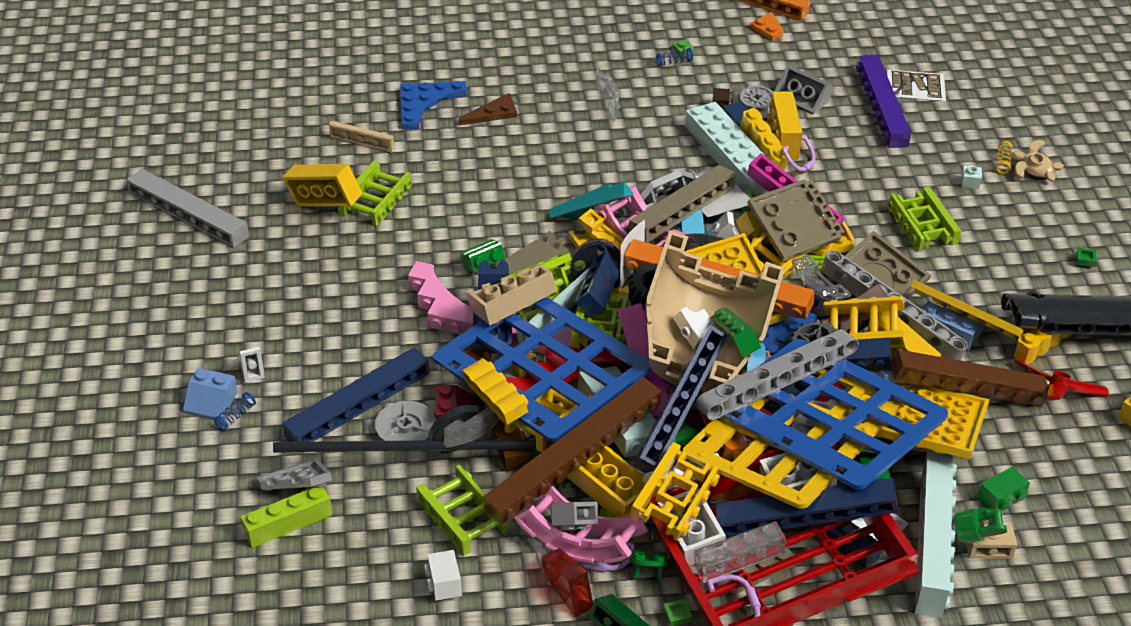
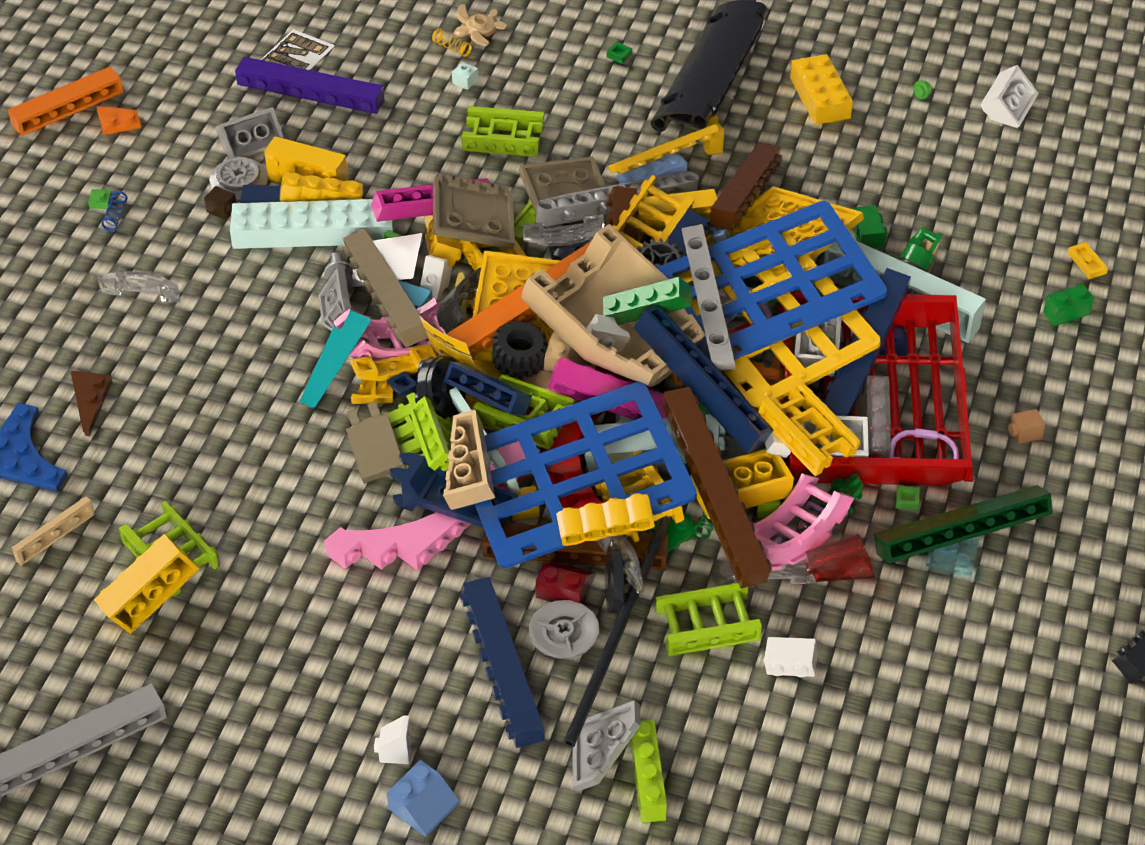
camera: 65 degrees left, 5 degrees up
blue piece [214,392,256,431] -> none
green brick [460,239,505,273] -> none
light grey brick [551,502,598,530] -> none
lavender piece [782,134,815,172] -> none
red piece [1014,359,1109,400] -> none

